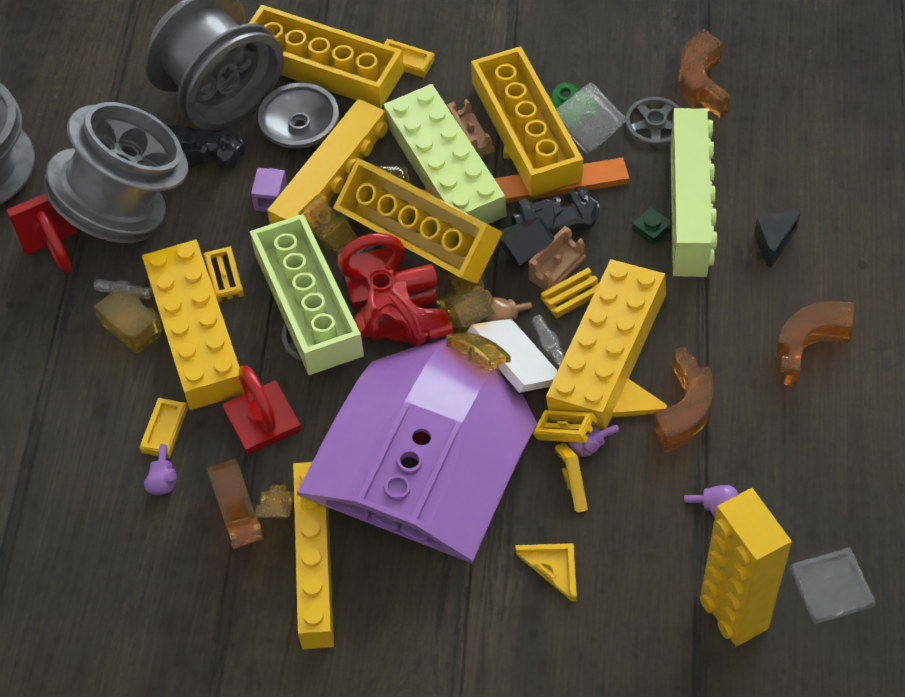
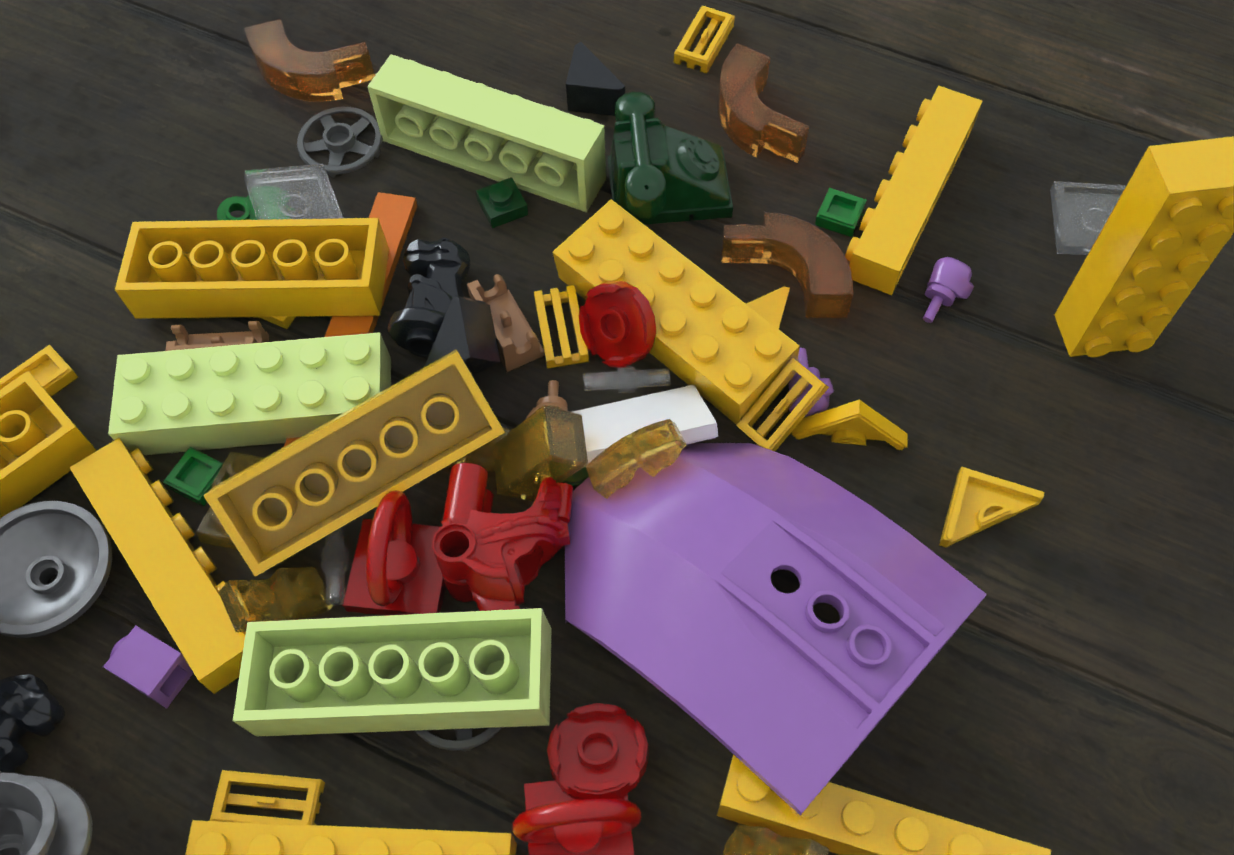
camera: 70 degrees left, 5 degrees up
none -> green tile [163,447,230,507]
none -> red tile [547,703,649,800]
none -> red tile [578,281,656,368]
none -> dark green piece [607,92,733,225]
none -> yellow tile [673,6,735,74]
none -> green tile [815,188,867,237]
none -> yellow brick [844,86,983,296]

